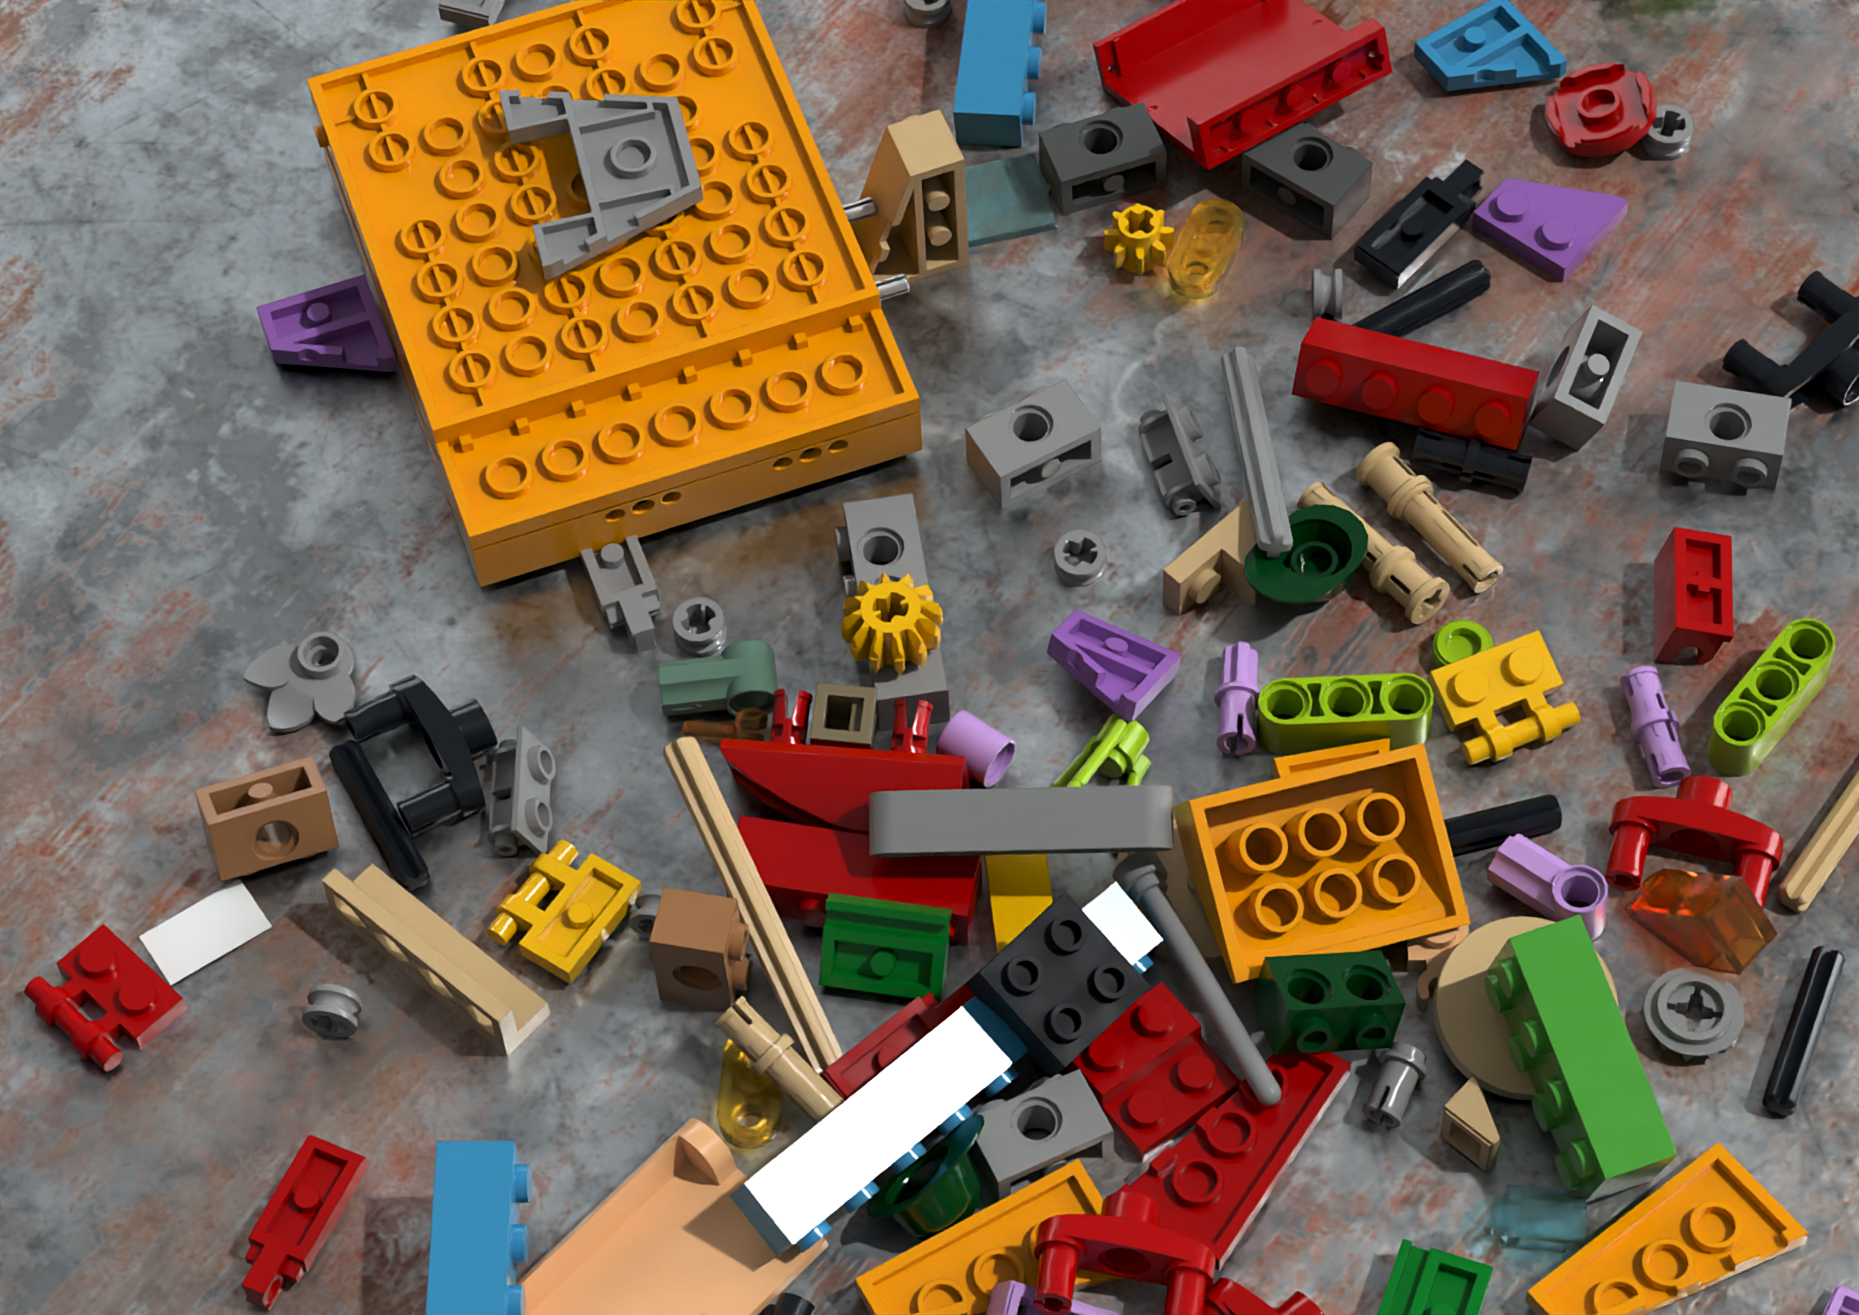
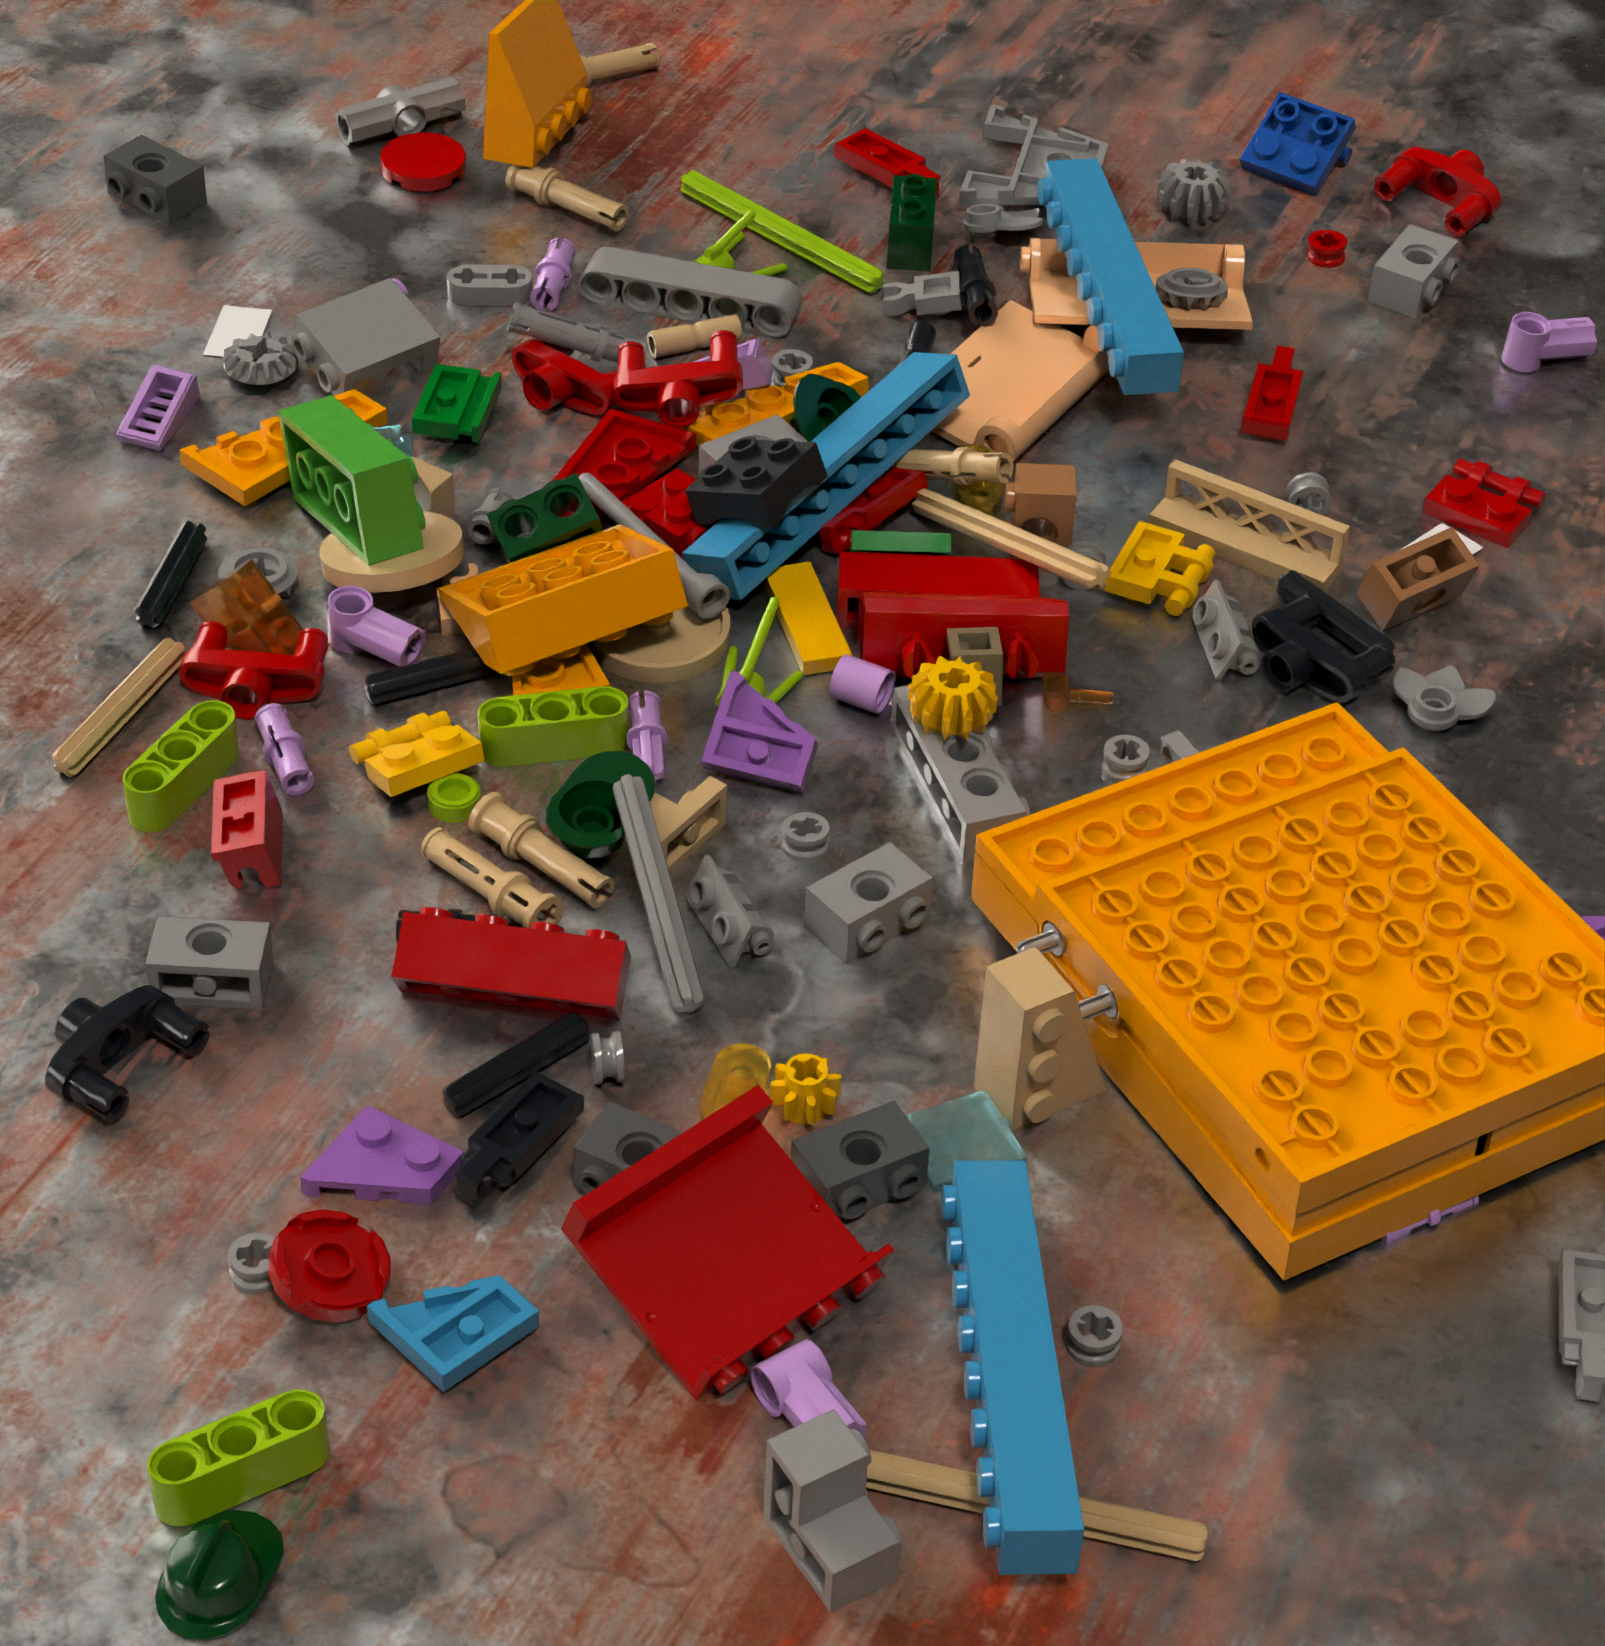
camera: 165 degrees right, 15 degrees down
light grey wing [499,89,703,280] -> none
sand green piece [658,640,778,719] -> none
light grey beam [868,785,1174,857] -> none
light grey brick [1528,305,1643,451] -> none

